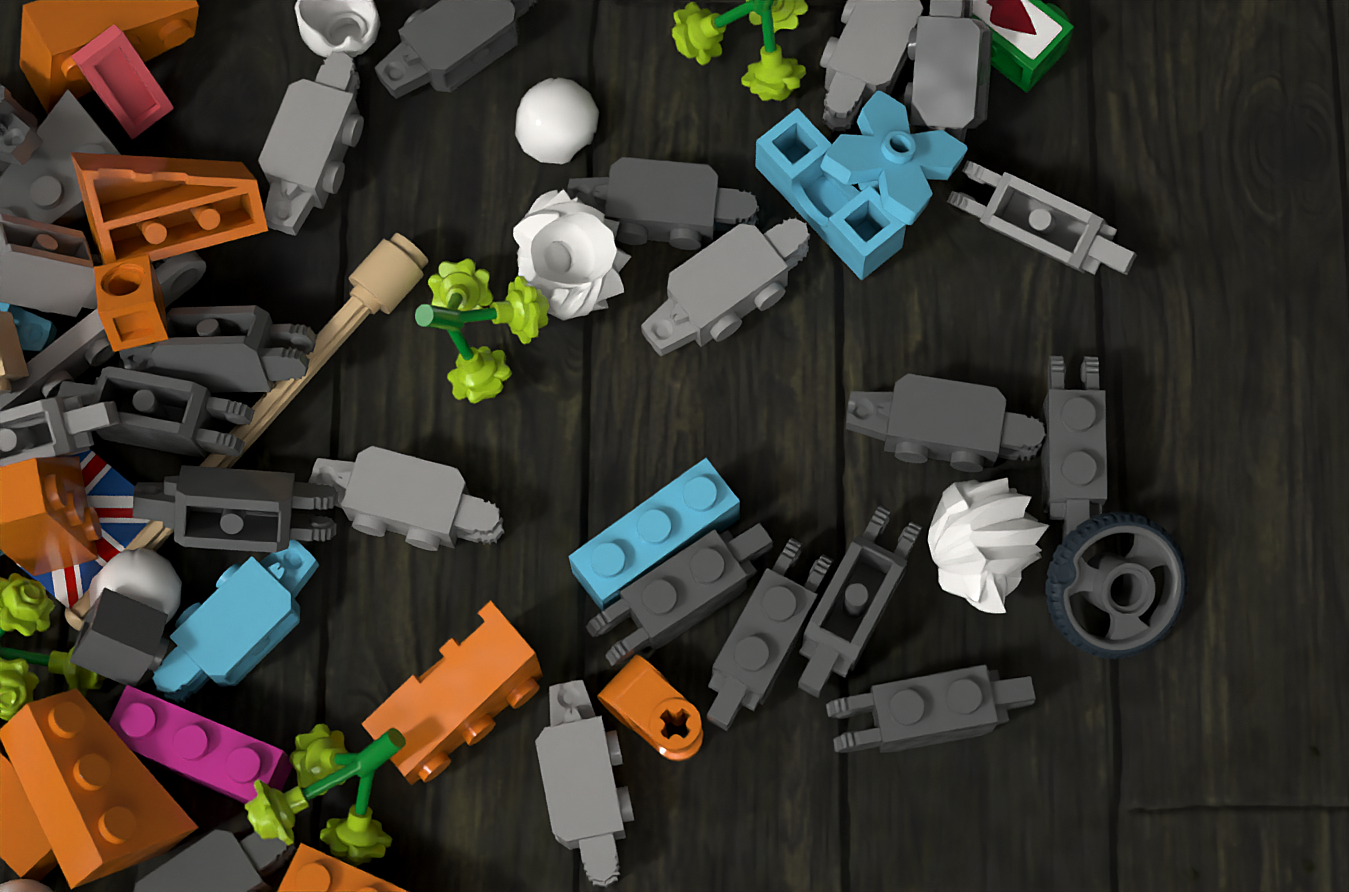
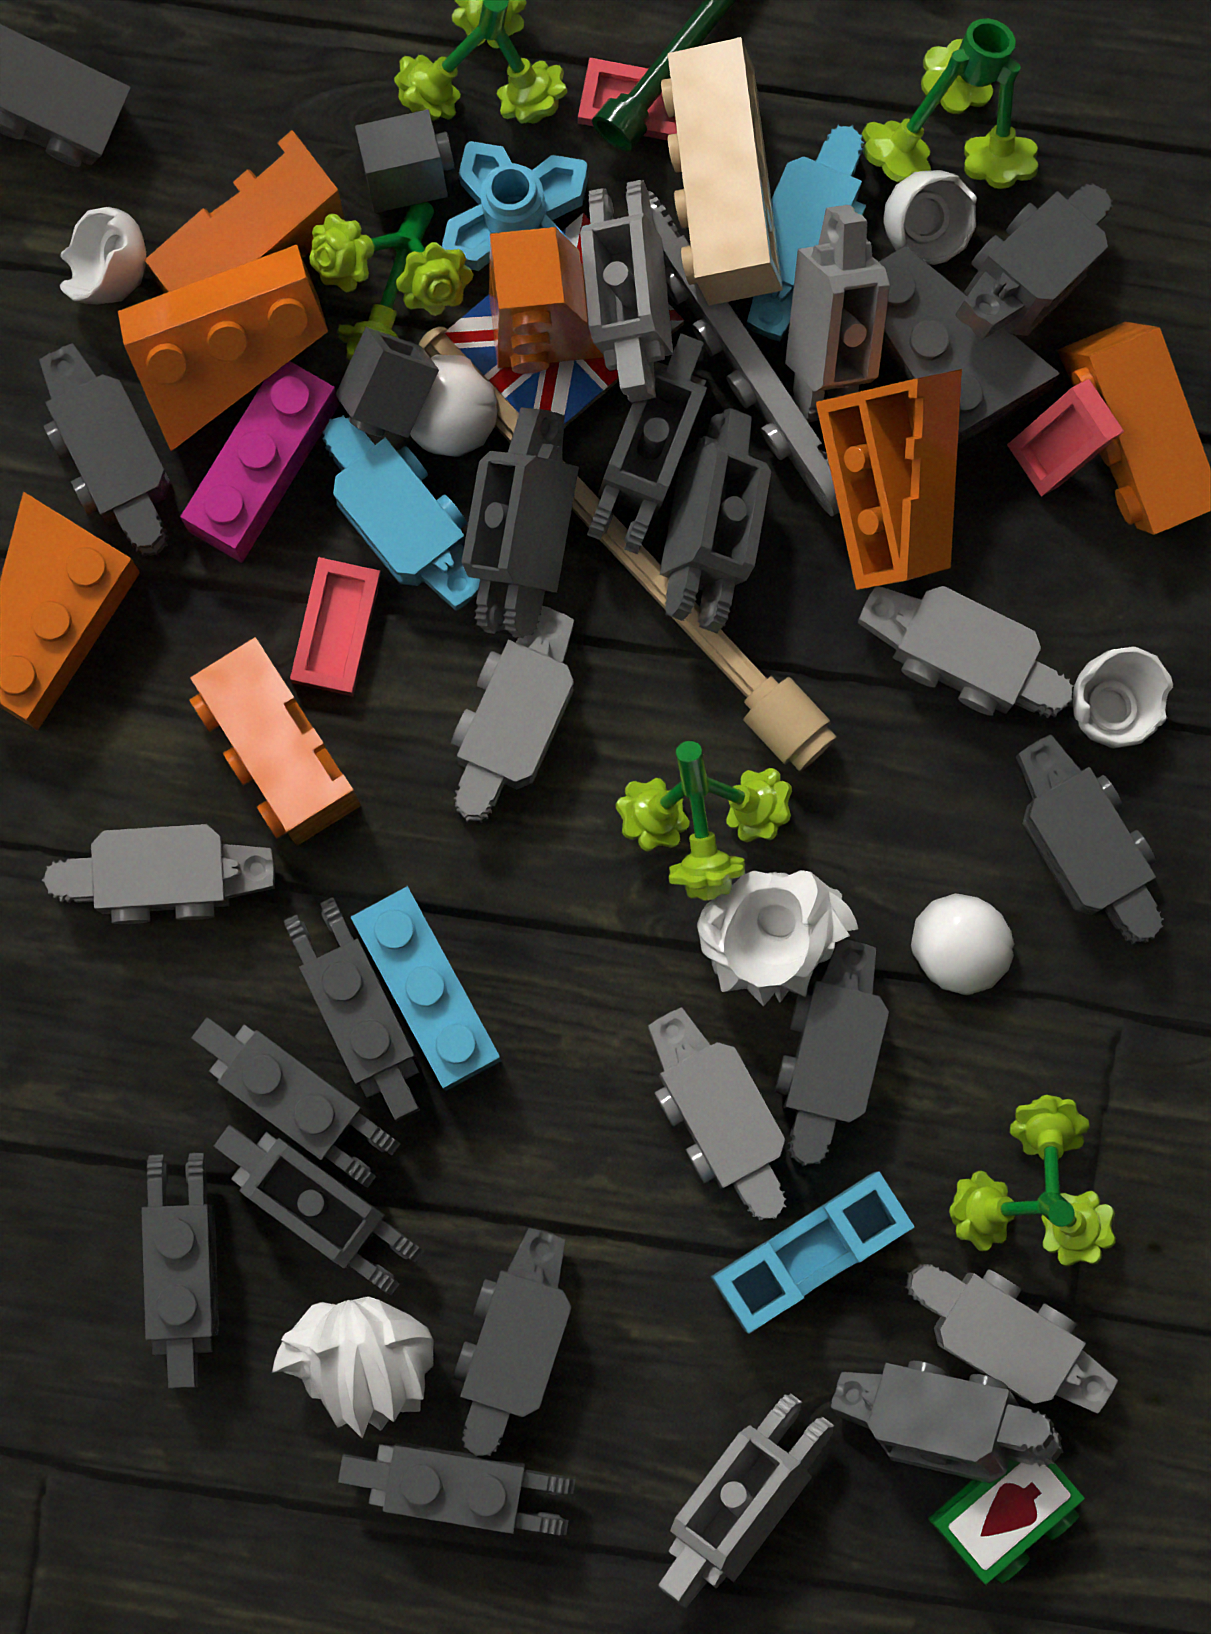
camera: 90 degrees right, 10 degrees up
orange brick [94,255,168,352] -> none
lime plant [245,724,406,867] -> none
orange piece [597,654,704,761] -> none
medium azure plant [820,91,967,225] -> none
dark grey wheel [1045,512,1188,659] -> none
none -> coral tile [290,557,381,696]

